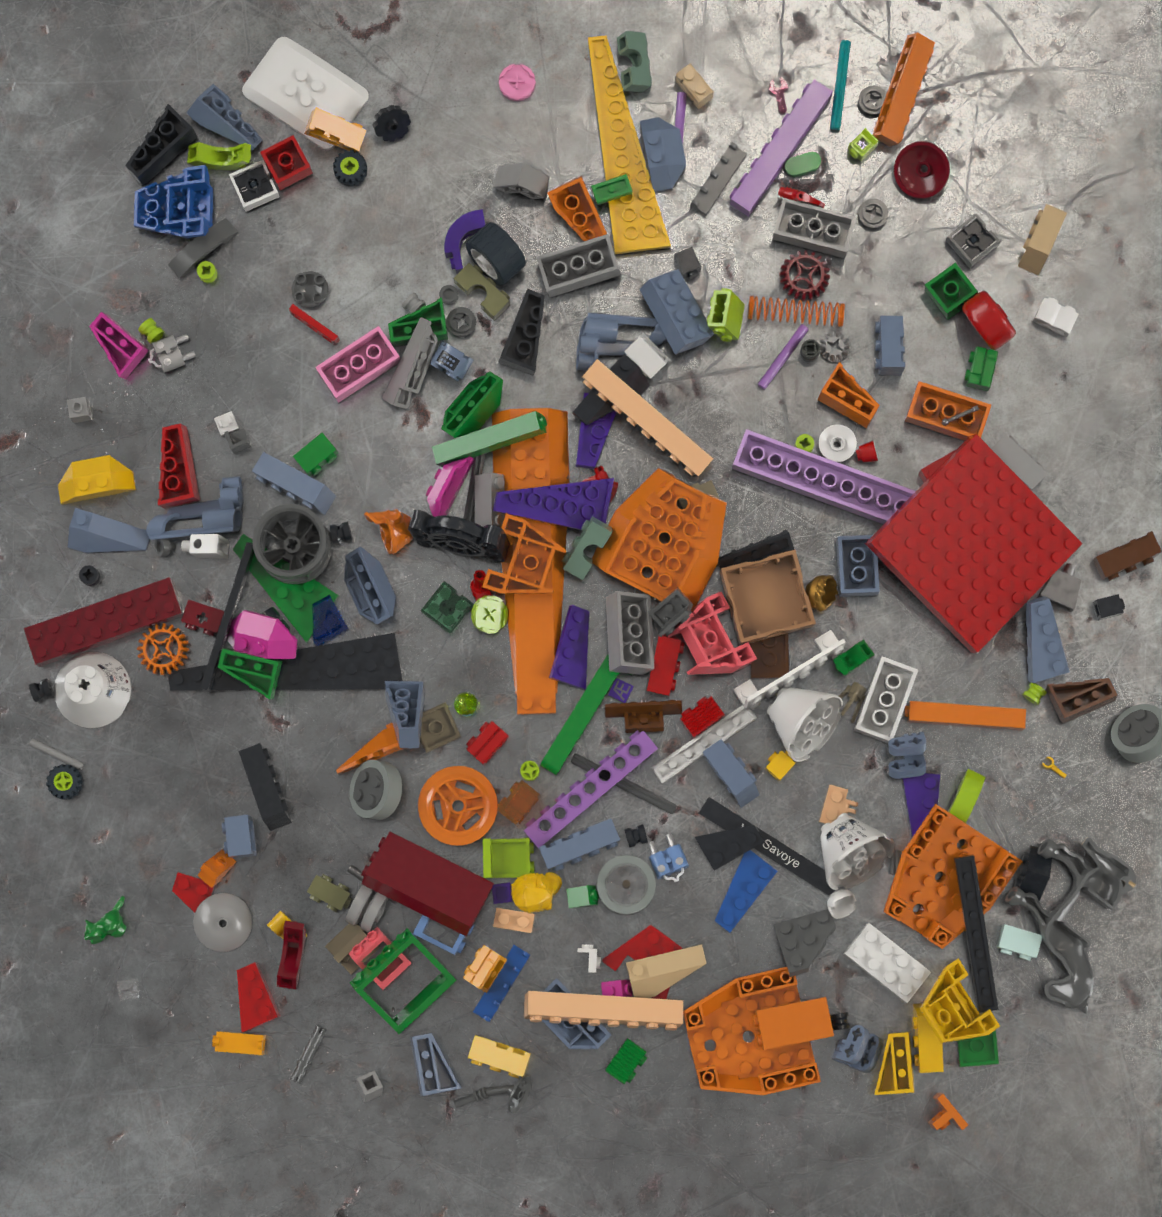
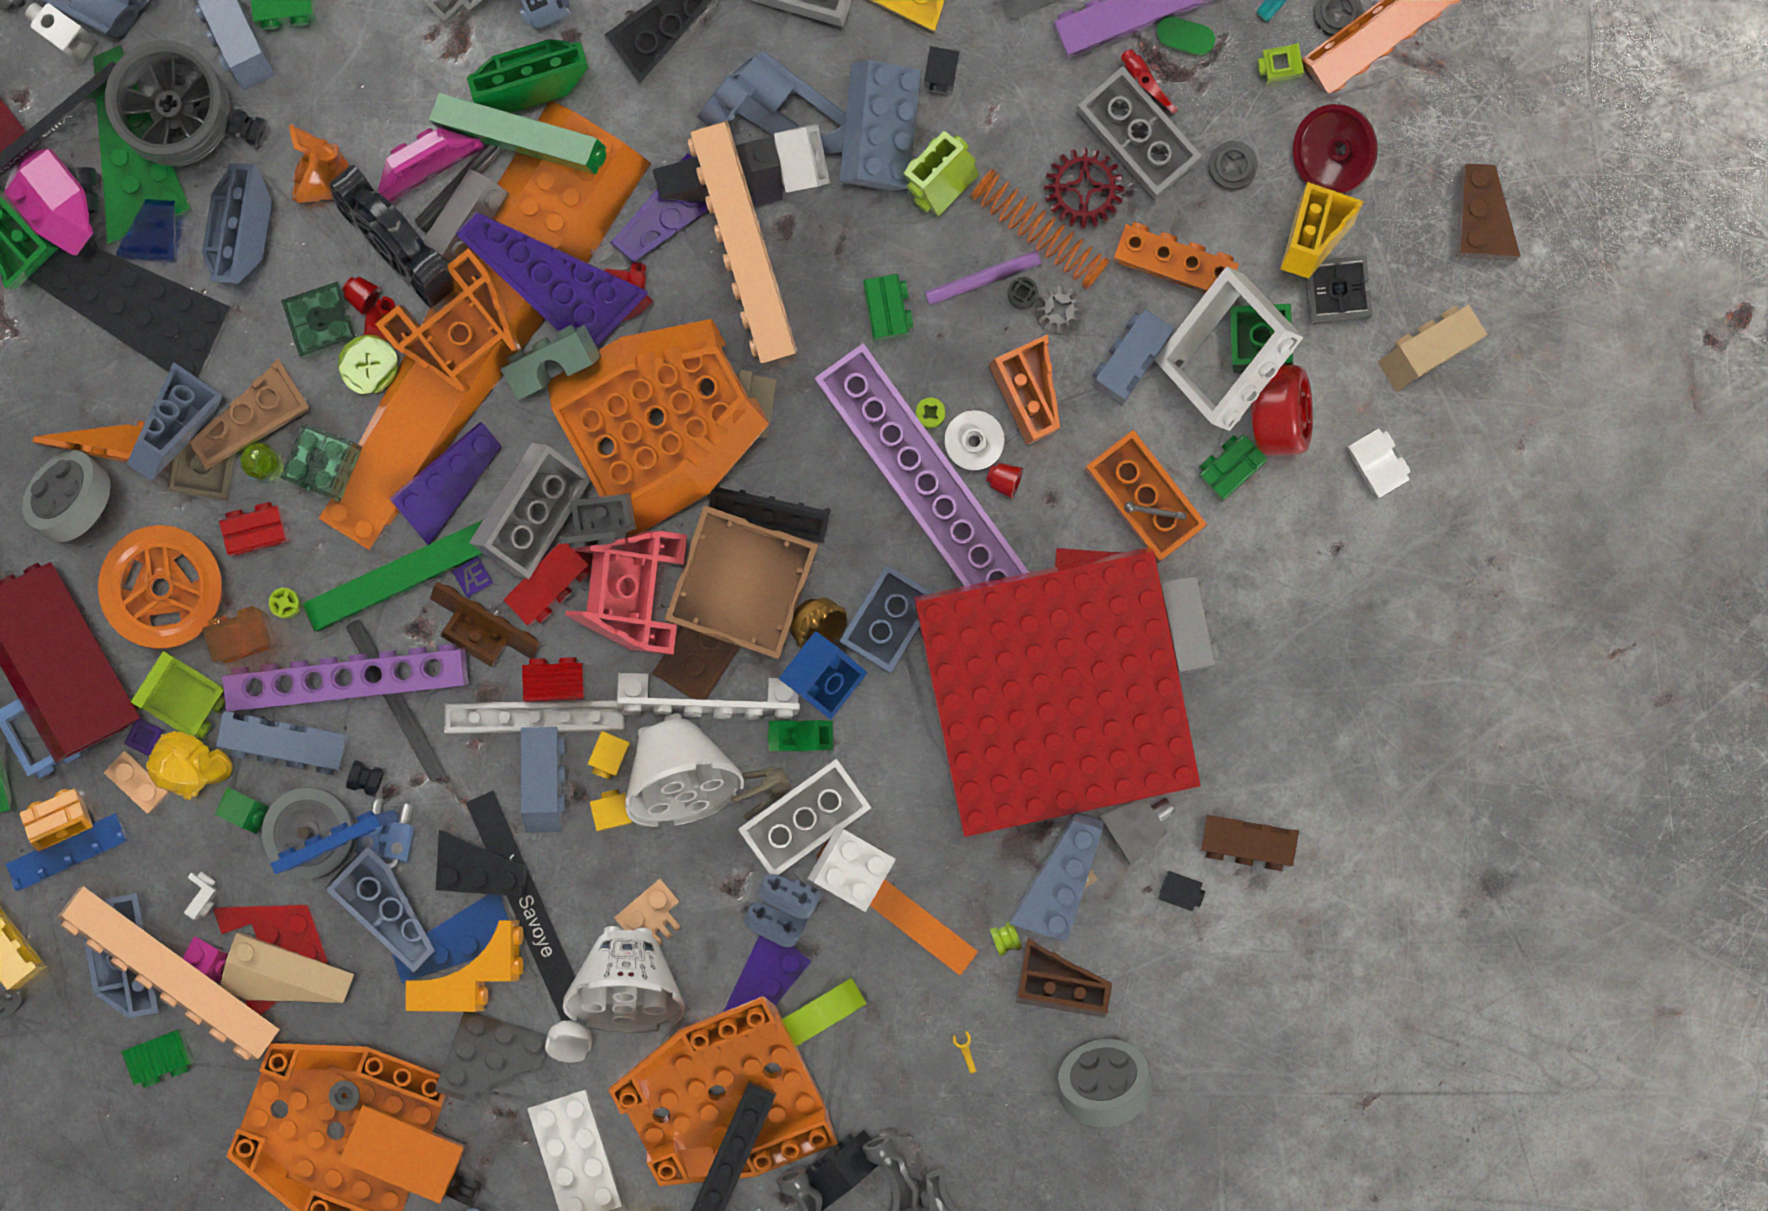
camera: 30 degrees right, 5 degrees up
none -> medium nougat wing [189,359,309,470]
none -> blue wing [270,809,399,874]
none -> clear green piece [280,423,362,502]
none -> sand blue wedge [324,846,435,973]
none -> dark grey tile [329,1080,360,1111]
none -> red hat [342,276,382,315]
none -> light orange arch [406,920,524,1012]
none -> yellow brick [588,731,633,780]
none -> blue brick [778,631,868,720]
none -> white piece [807,826,896,912]
none -> green brick [863,274,914,342]
none -> orange brick [1112,222,1239,294]
none -> white window [1154,266,1304,431]
none -> yellow wedge [1280,182,1364,279]
none -> reddish brown wedge [1456,163,1520,261]

